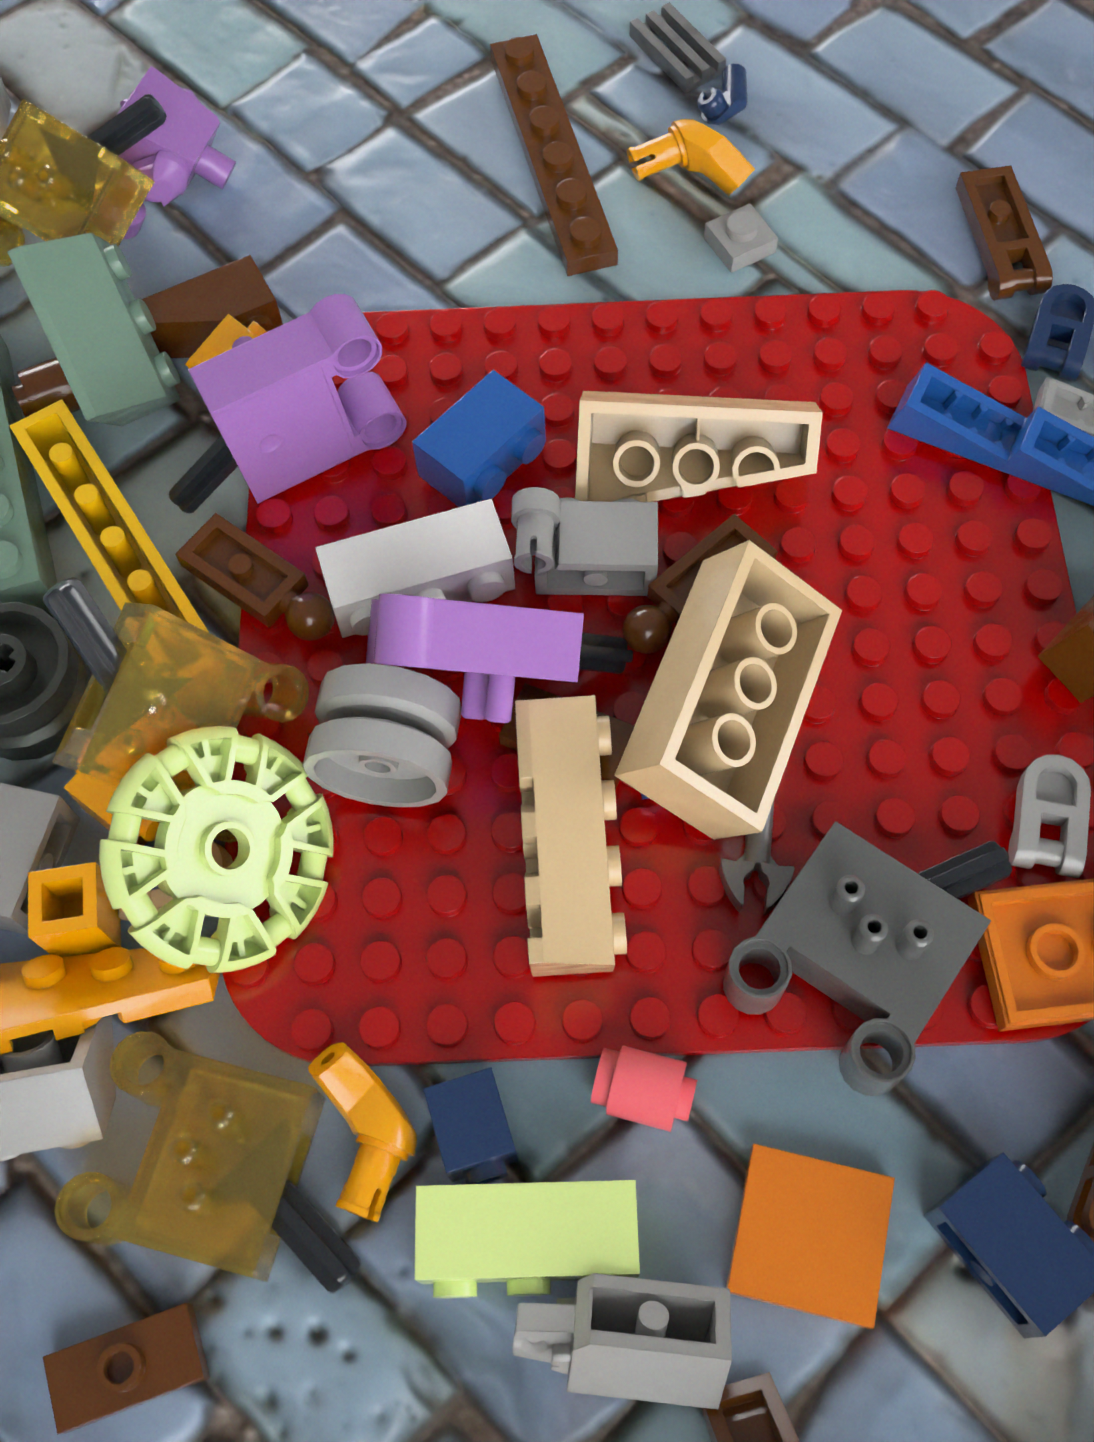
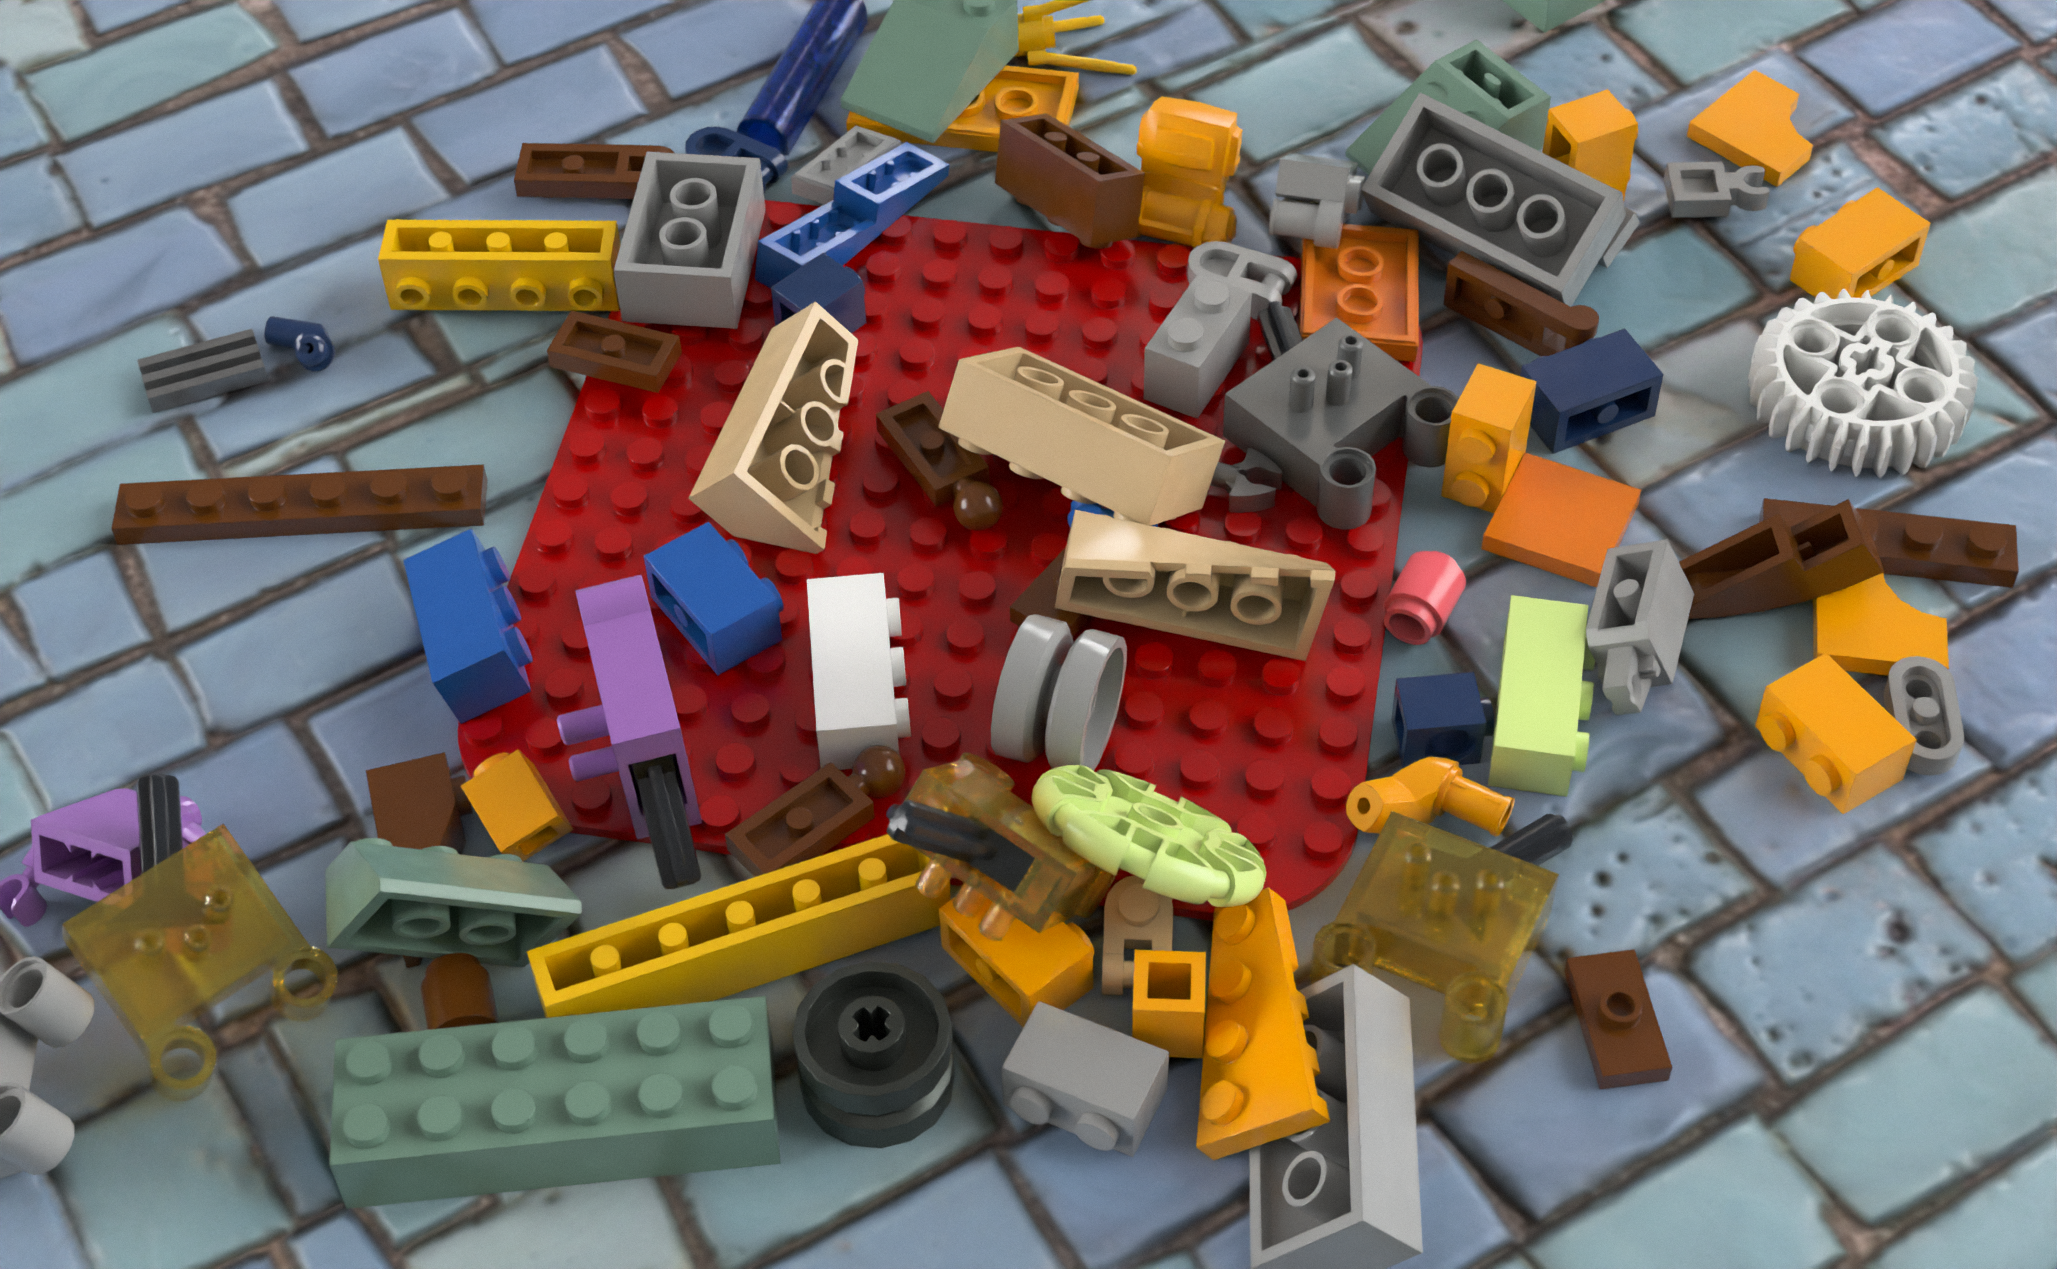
camera: 80 degrees left, 15 degrees down
medium lavender piece [366,593,633,723] -> none
light grey hinge [511,487,658,596] -> none
light orange arm [627,119,755,196] -> none
light grey plate [704,203,778,273] -> none
none -> yellow brick [378,220,621,311]
none -> blue brick [403,528,533,724]
none -> reddish brown plate [547,310,682,393]
none -> light grey brick [614,152,766,329]
none -> dark blue brick [771,252,866,333]
none -> light grey brick [1144,273,1252,419]
none -> light orange brick [1441,363,1537,513]

